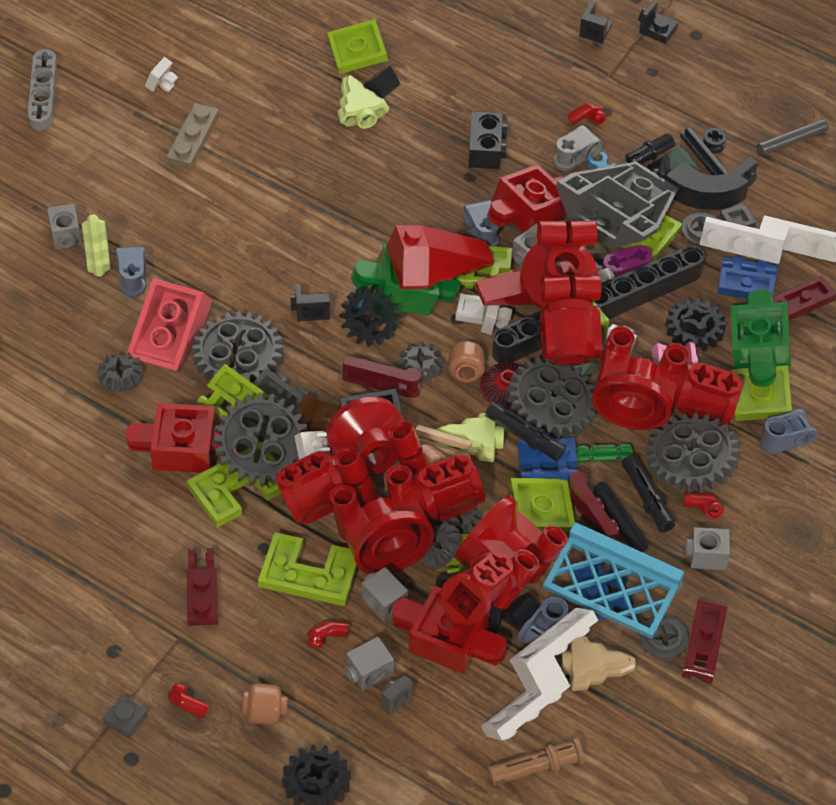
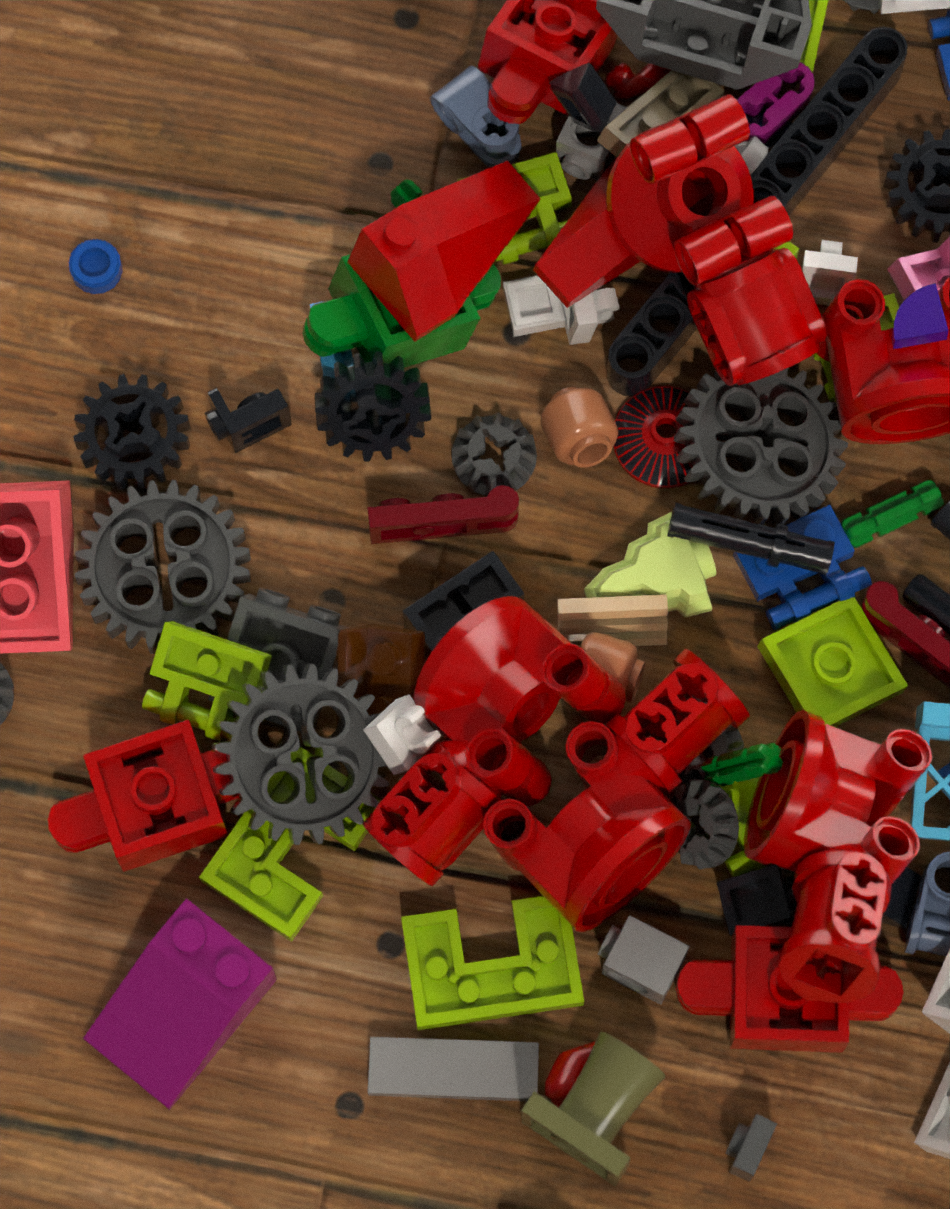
camera: 20 degrees left, 20 degrees up
dark red hinge [186,548,218,626] -> none
light grey brick [344,637,394,692] -> none
none -> blue tile [69,239,123,294]
none -> black gear [73,374,191,490]
none -> magenta slope [83,898,277,1110]
none -> light grey tile [368,1037,539,1101]
none -> olive plant [521,1031,666,1187]
none -> black slope [549,62,617,133]
none -> green axle [701,742,783,786]
none -> dark purple tile [892,283,949,349]

